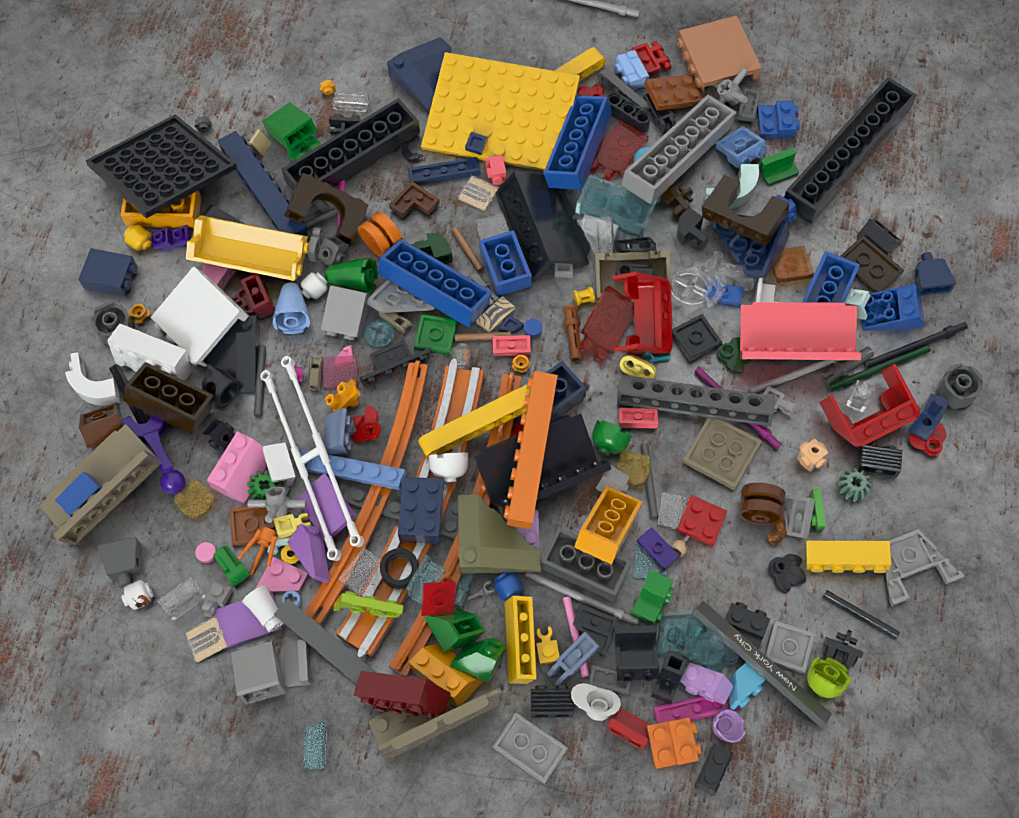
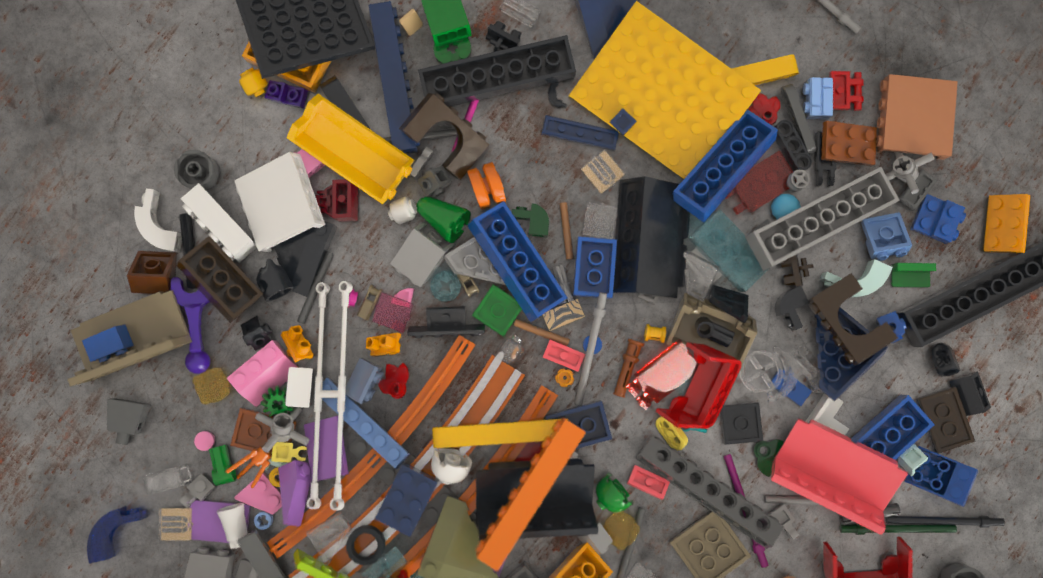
camera: 15 degrees right, 20 degrees up
dark blue brick [78,248,137,296] -> none
white head [121,580,154,610] -> none
light orange plate [128,304,151,324] -> none
light blue cone [272,282,310,334] -> none
reddish brown plate [389,181,440,218] -> none
coral brick [485,155,506,185] -> none
dark blue tile [498,314,524,334] -> none
clear orange plate [772,246,814,283] -> none
clear brick [846,380,875,413] -> none
dark blue torso [914,252,956,296] -> none
none -> clear blue arch [87,506,148,564]
none -> light orange hips [281,325,314,362]
none -> light grey bar [575,292,607,405]
none -> light grey wheel [786,170,810,191]
none -> black rock [932,342,960,377]
none -> light orange plate [983,194,1030,253]

